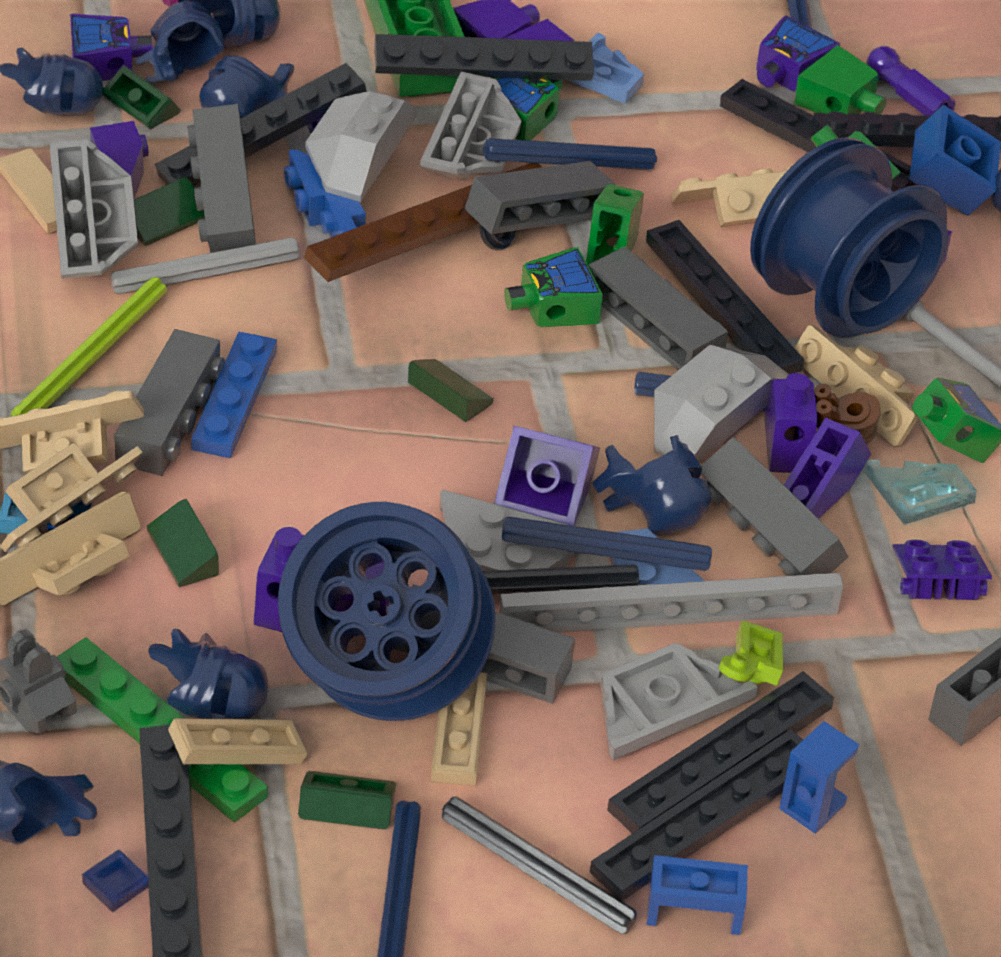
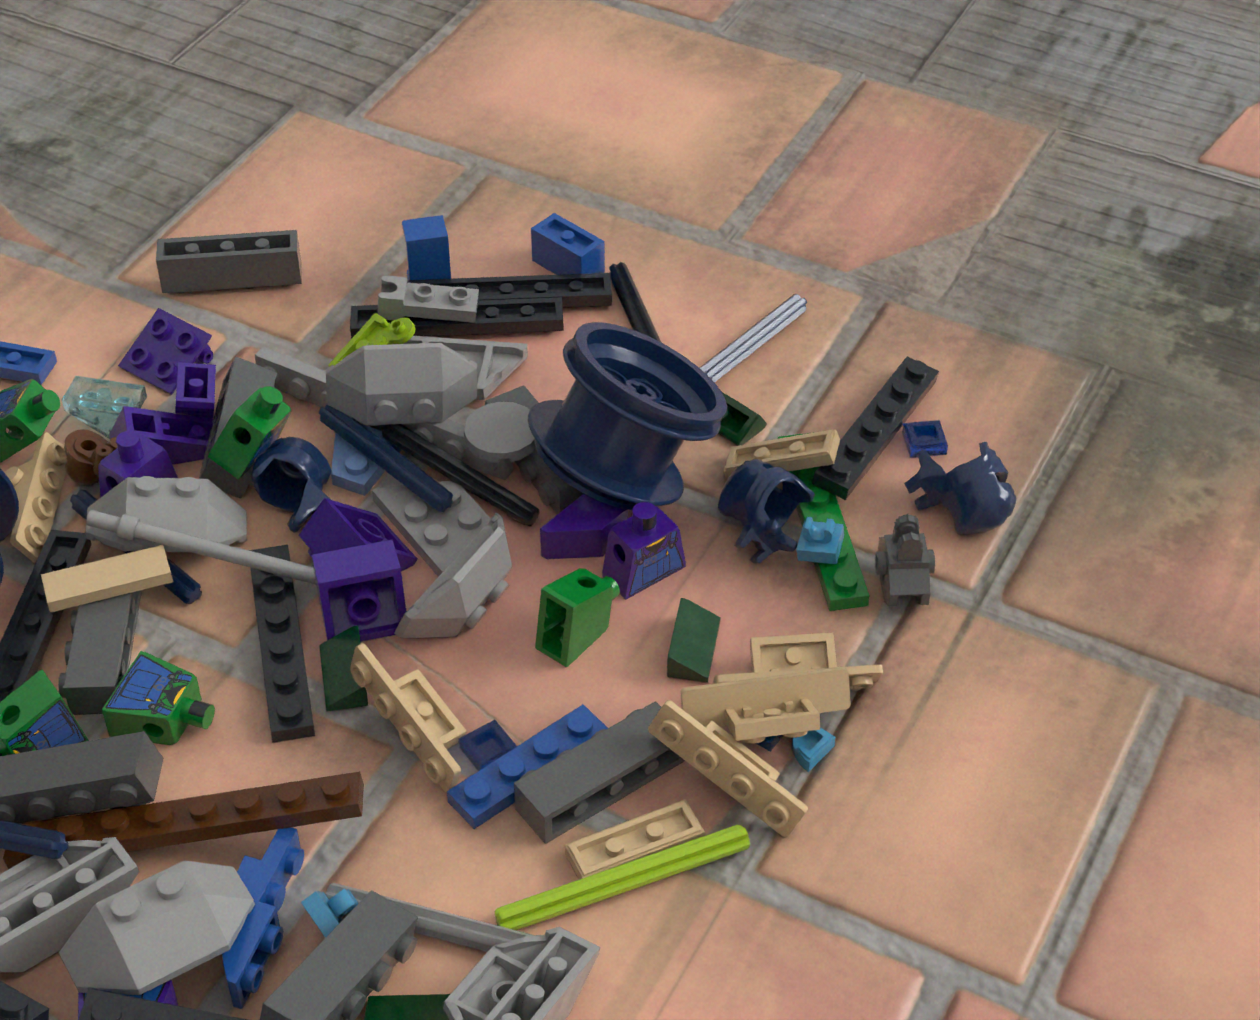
camera: 140 degrees left, 0 degrees up
none -> tan tile [41,545,173,613]
none -> light grey bar [86,510,316,585]
none -> dark purple slope [175,362,216,419]
none -> green torso [207,386,292,480]
none -> black plate [249,544,315,743]
none -> dark azure tile [301,889,358,938]
none -> dark purple slope [311,540,407,642]
none -> light grey wedge [325,343,477,425]
none -> tan bracket [350,643,467,793]
none -> light grey plate [378,276,479,323]
none -> light grey wedge [395,512,512,638]
none -> clear blue tile [459,720,517,771]
none -> light grey tile [464,402,536,463]
none -> green torso [535,568,620,667]
none -> tan tile [565,799,705,879]
none -> dark azure tile [796,517,845,564]

